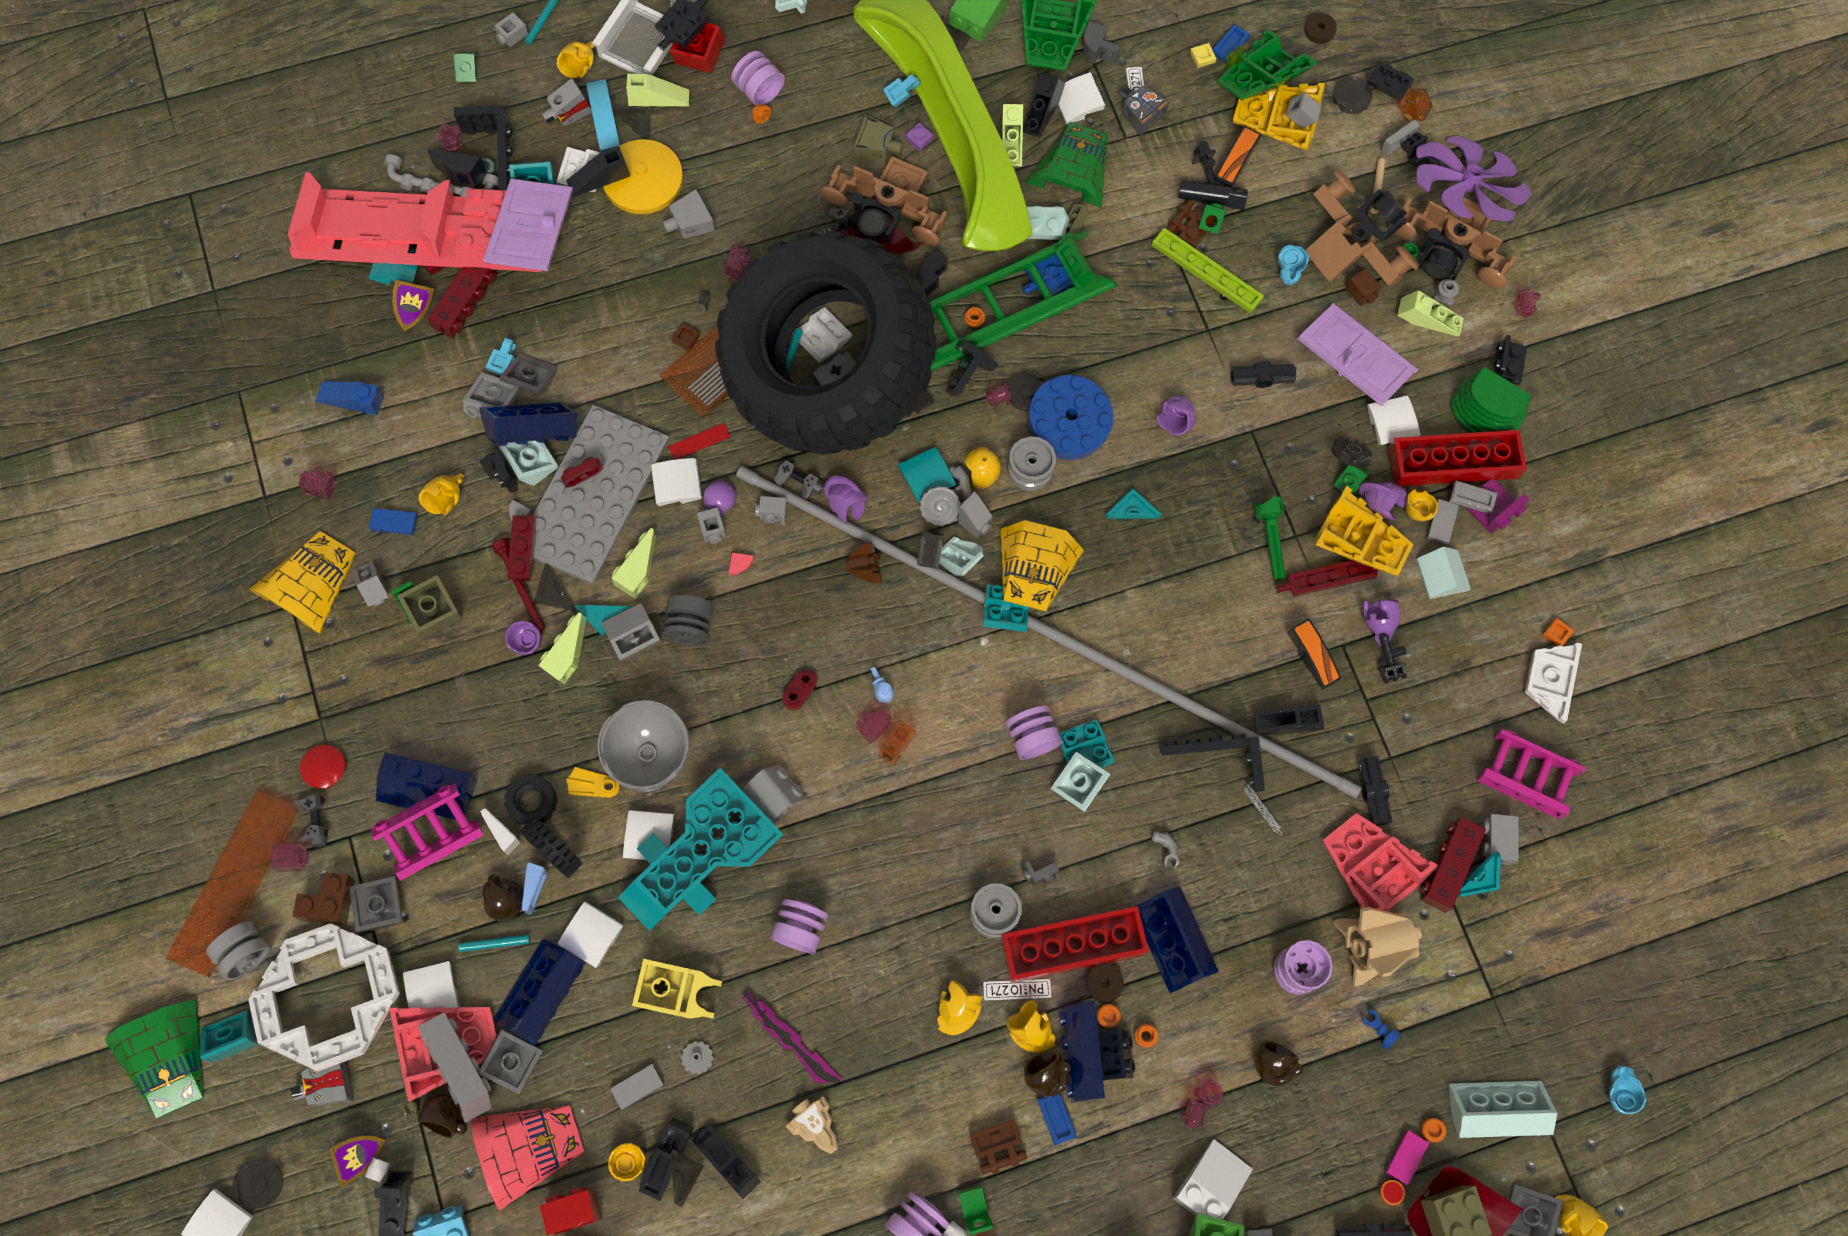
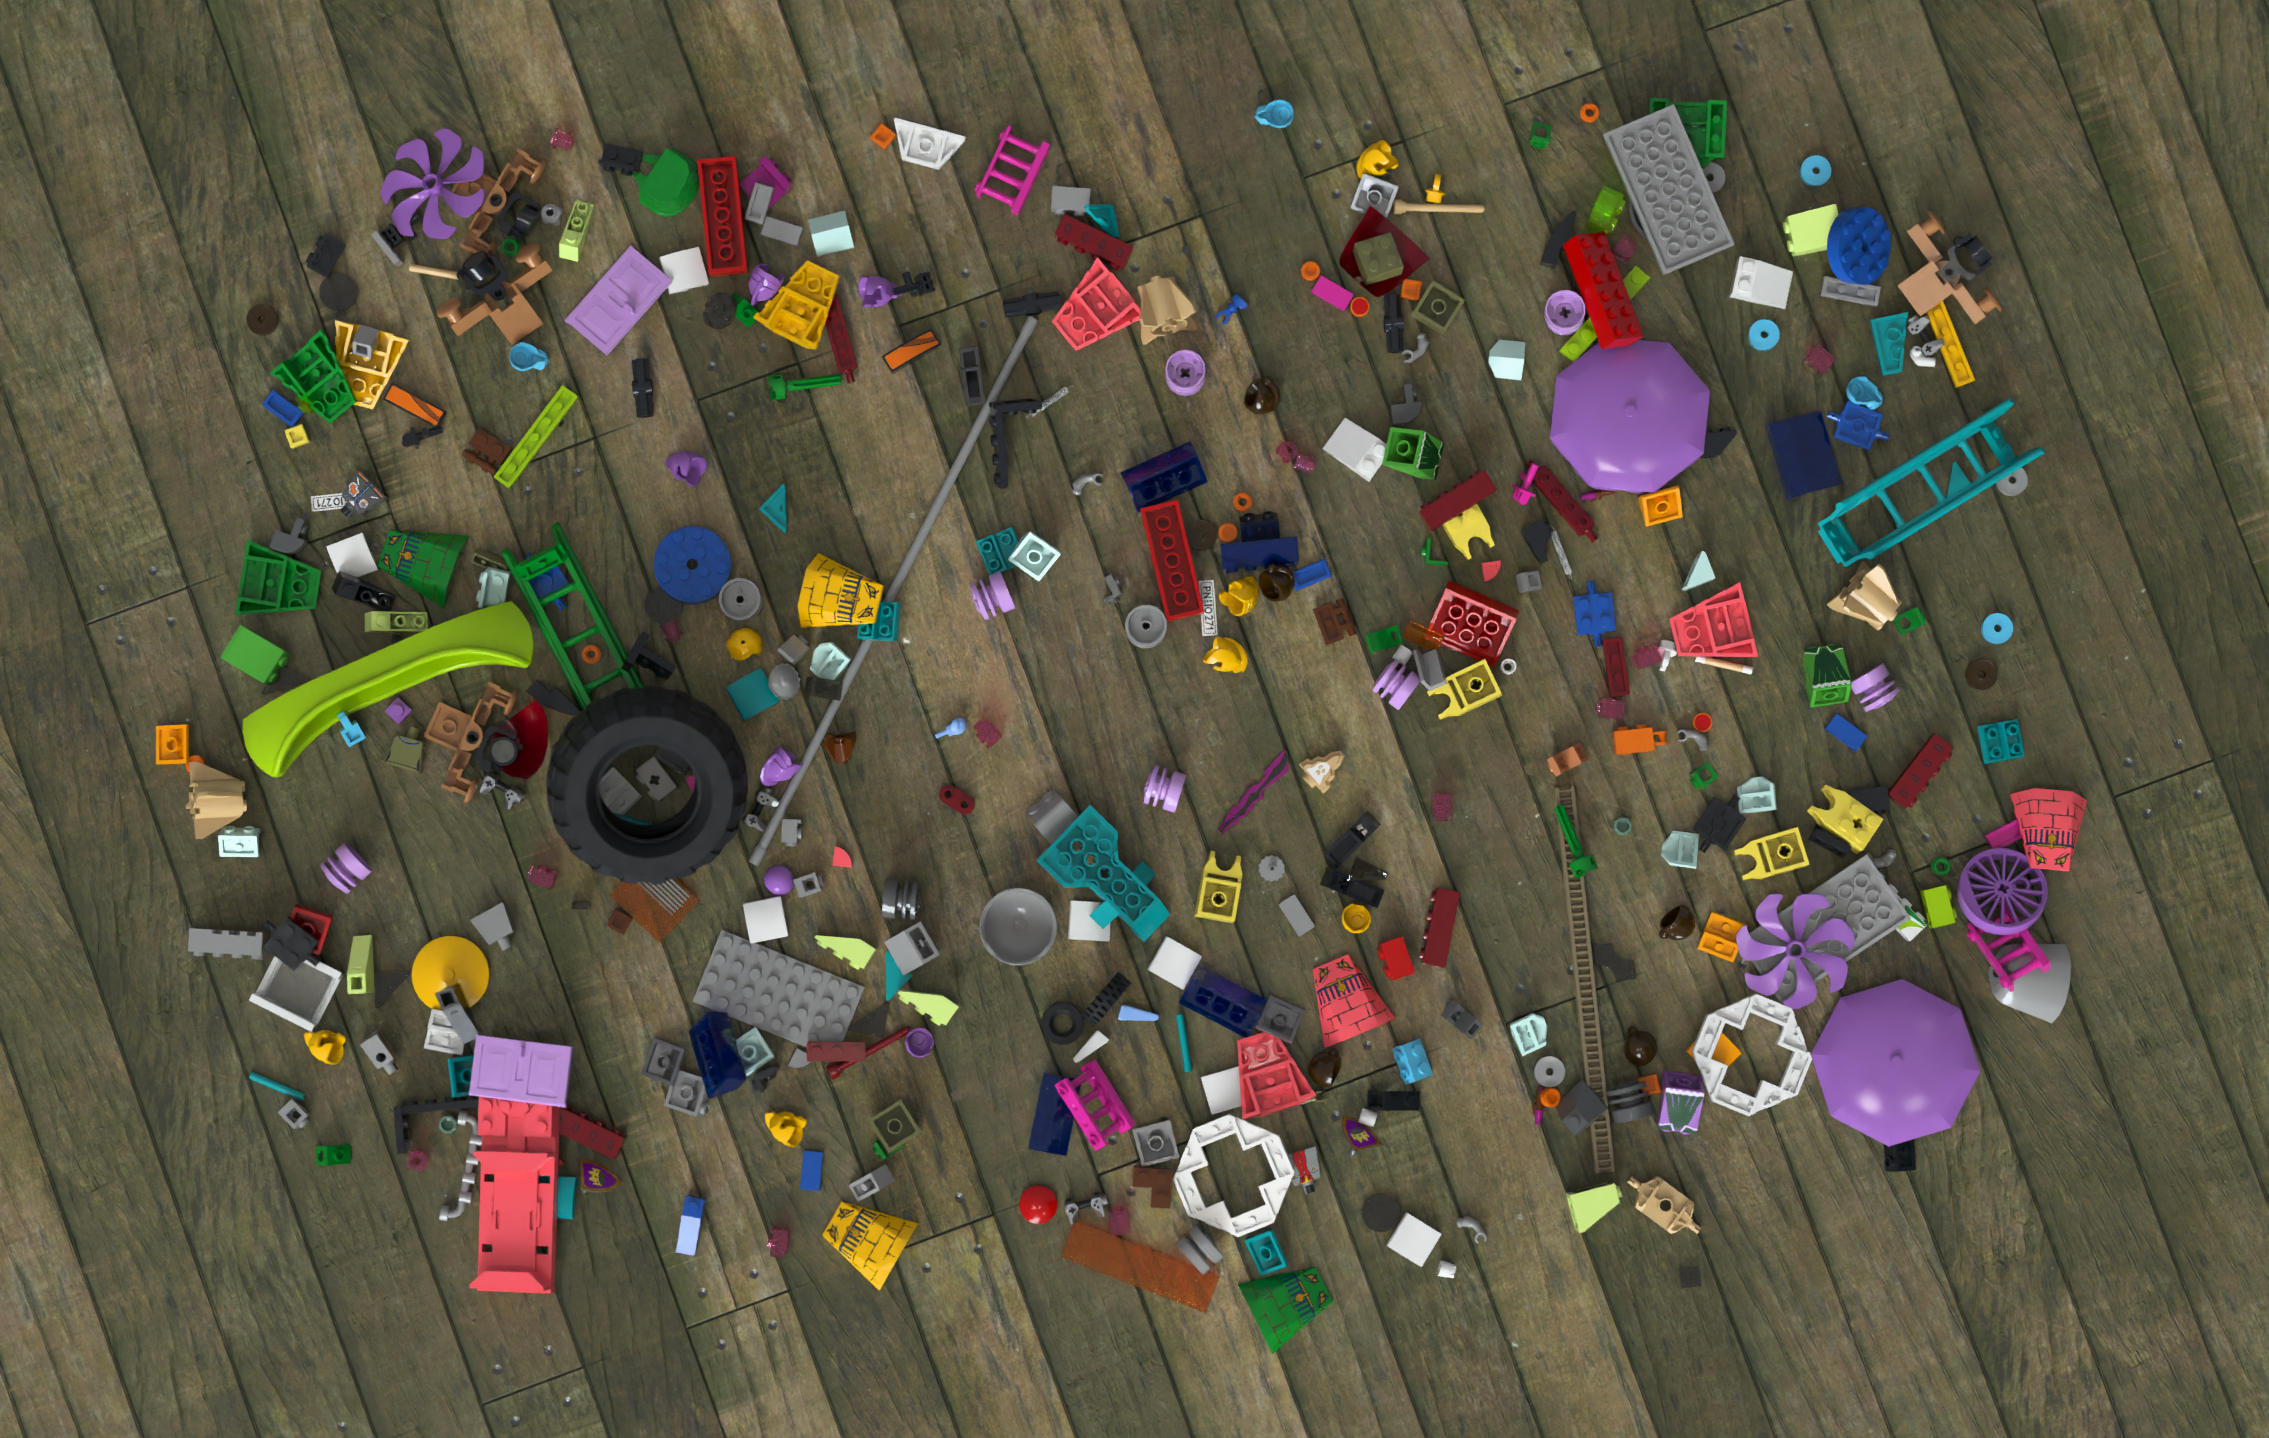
camera: 90 degrees left, 15 degrees up
light grey wedge [418,1013,491,1123] -> none
black slope [427,149,487,189] -> none
dark brown piece [482,874,524,921] -> none
medium azure plate [485,338,516,375] -> none
dark red plate [561,457,604,488] -> none
yellow piece [566,767,620,798] -> none
medium azure slope [586,79,620,152] -> none
red sticker [668,423,731,460] -> none
orange plate [752,104,771,124] -> none
clear orange leg [878,720,917,766] -> none
light grey piece [949,466,972,500] -> none
black piece [1178,179,1248,210] -> none
green bracket [1199,203,1226,234] -> none
reddish brown brick [1345,269,1381,307] -> none
clear orange brick [1399,88,1433,121] -> none
yellow hair [1405,489,1438,521] -> none
light aqua slope [1448,1081,1557,1138] -> none

